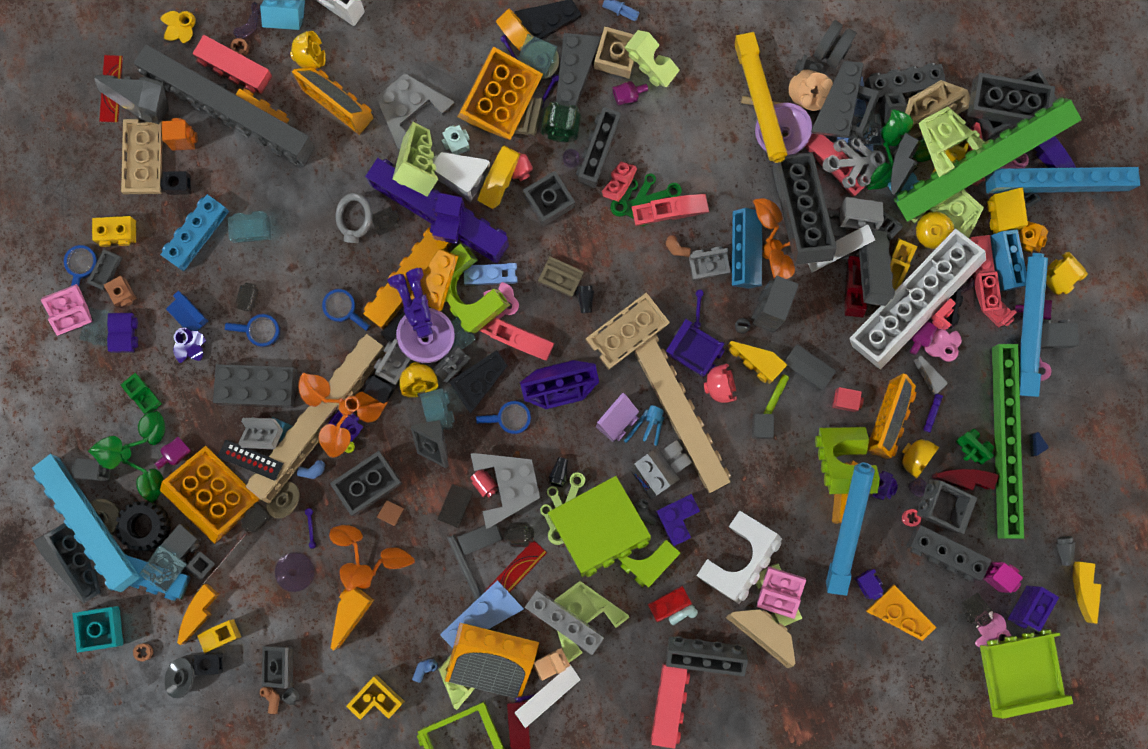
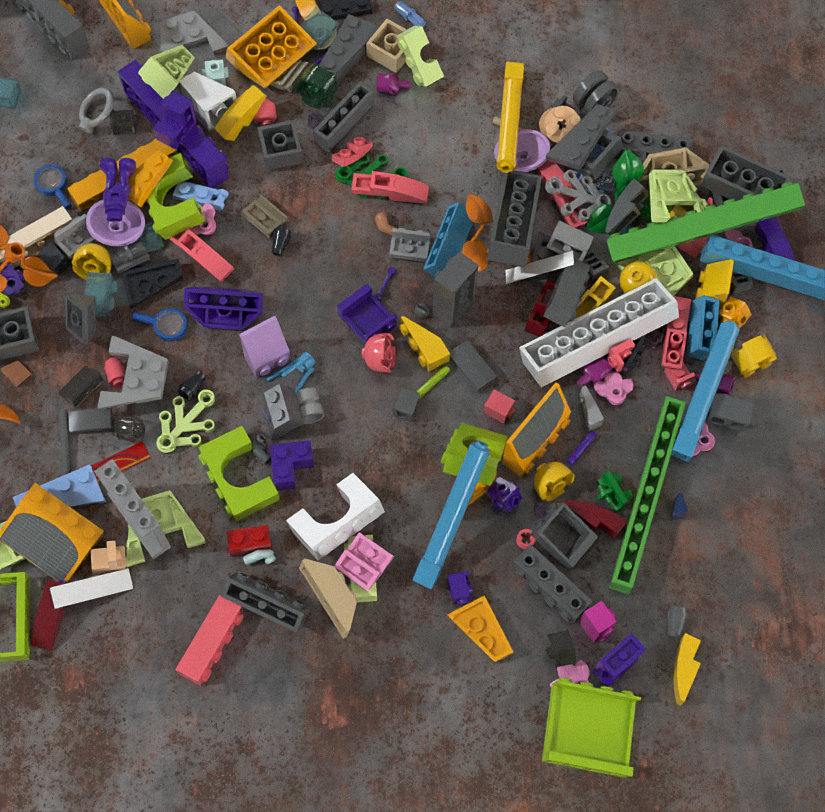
camera: 20 degrees right, 15 degrees down
lime panel [548,476,651,577] -> none
tan piece [585,293,670,370] -> none
tan brick [633,332,731,494] -> none

